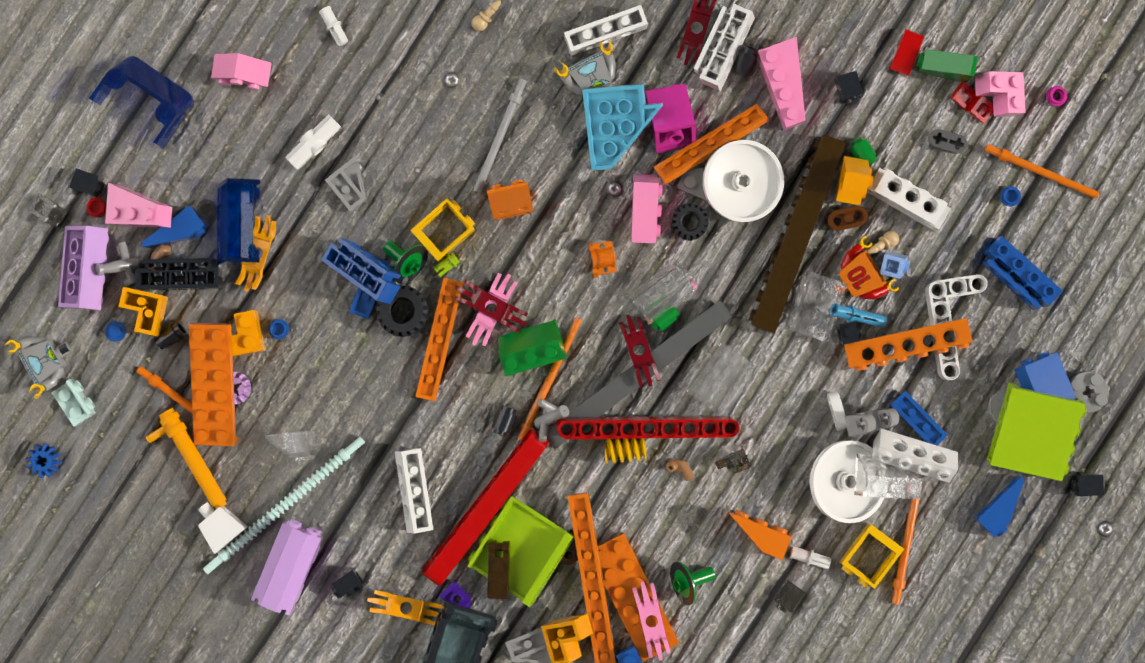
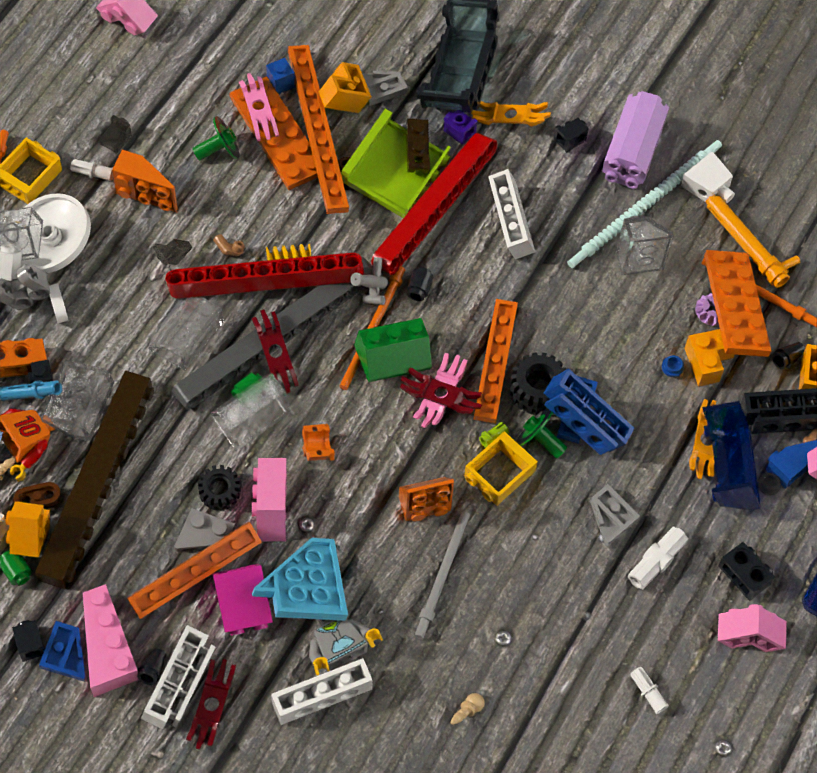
camera: 175 degrees right, 25 degrees down
white dish [703,140,784,222] -> none
none -> blue wing [39,621,86,682]
none -> black brick [718,542,775,601]

